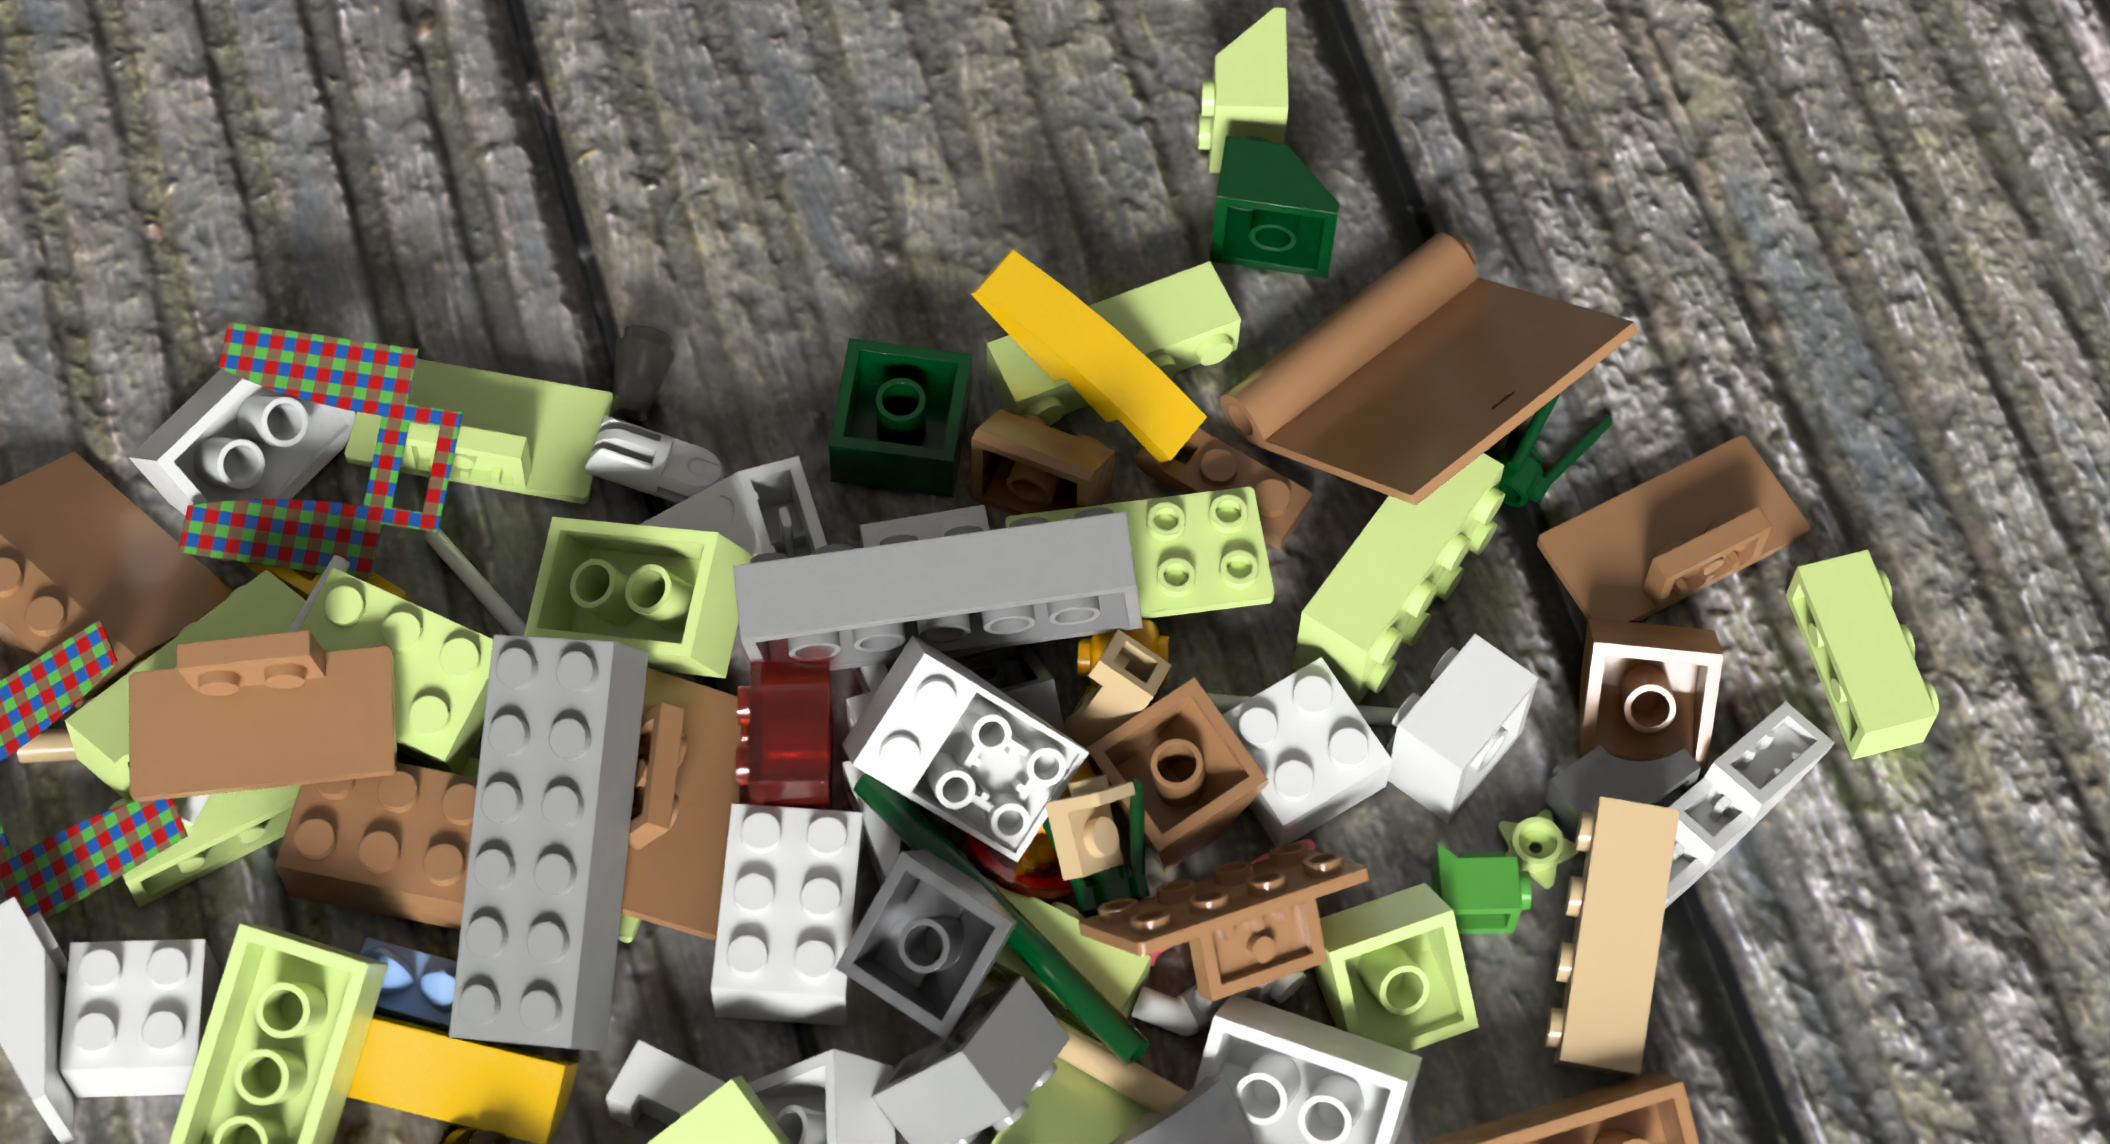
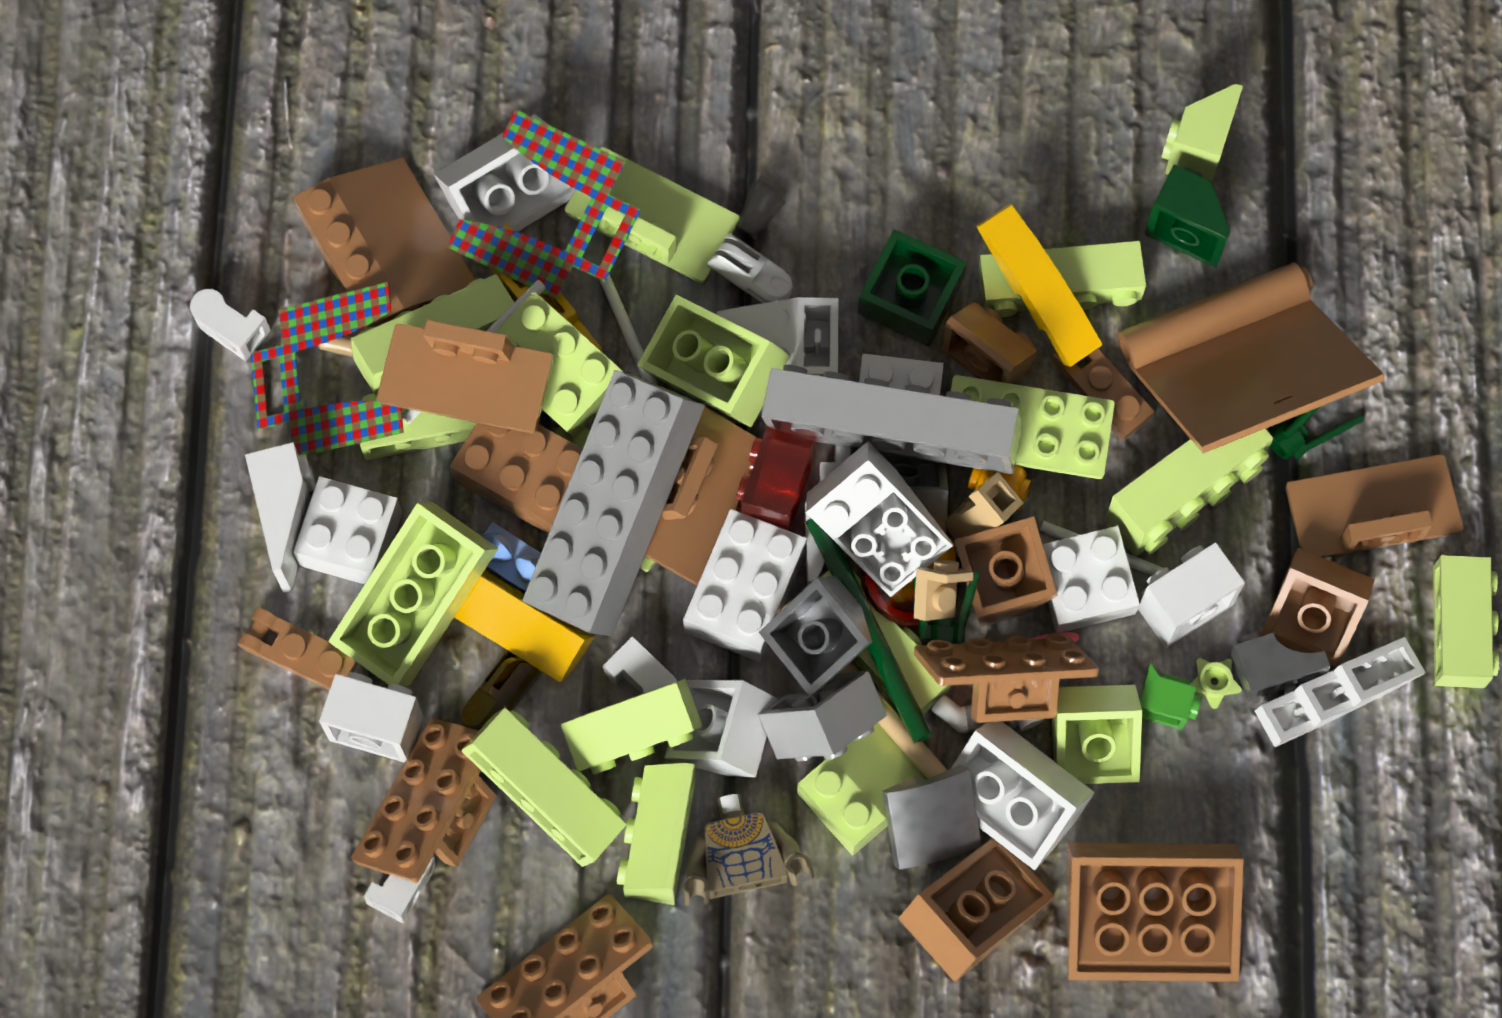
camera: 20 degrees right, 10 degrees up
tan brick [1545,796,1680,1078] -> none

